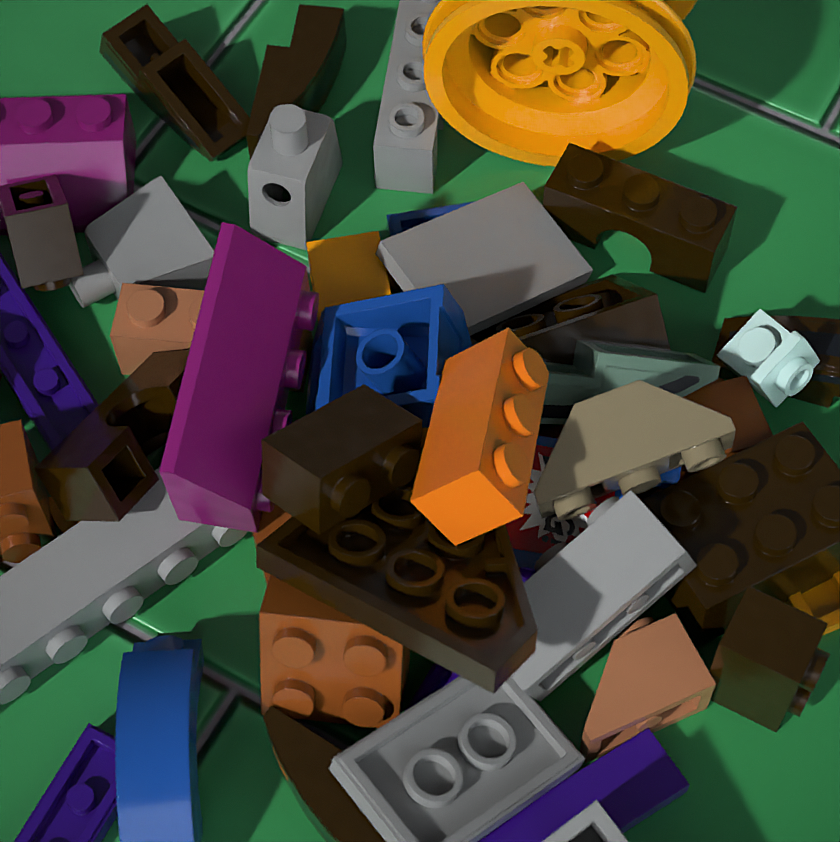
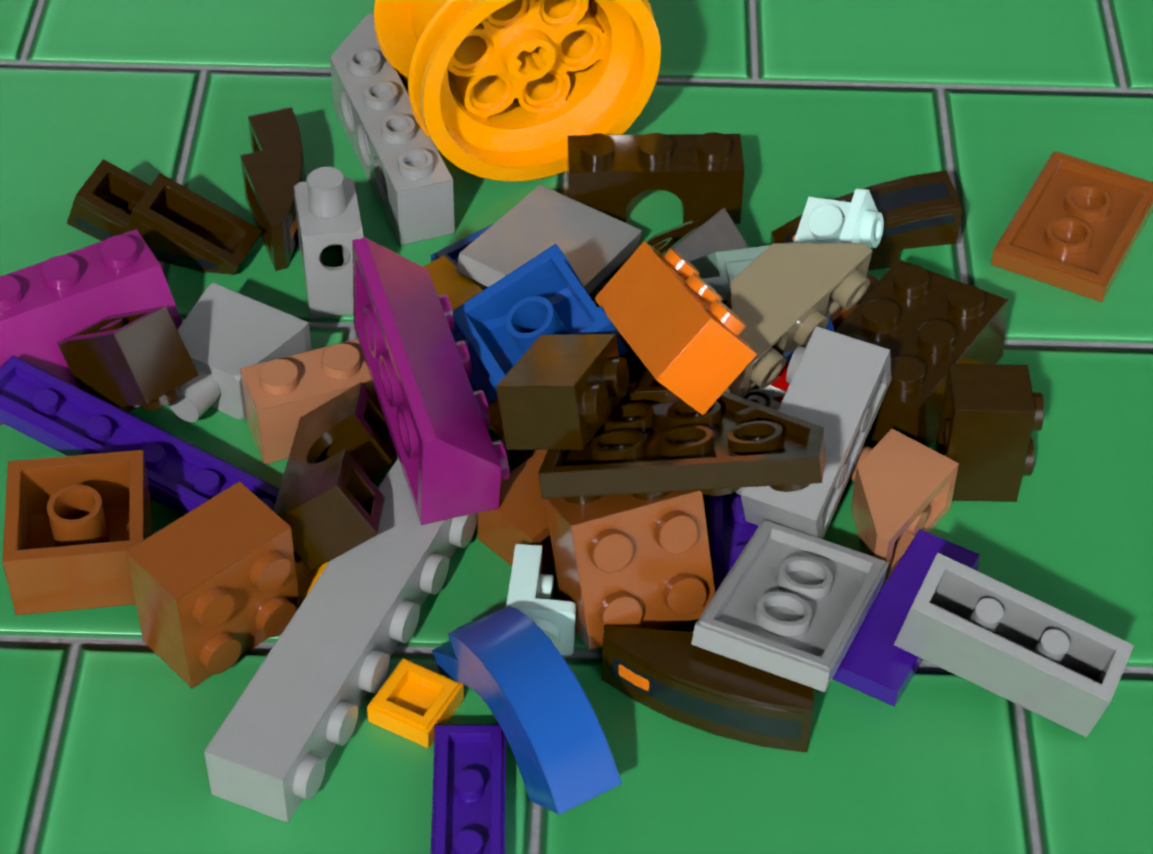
camera: 30 degrees left, 15 degrees down
none -> light orange tile [367,658,464,749]
none -> light aqua bracket [506,543,577,655]

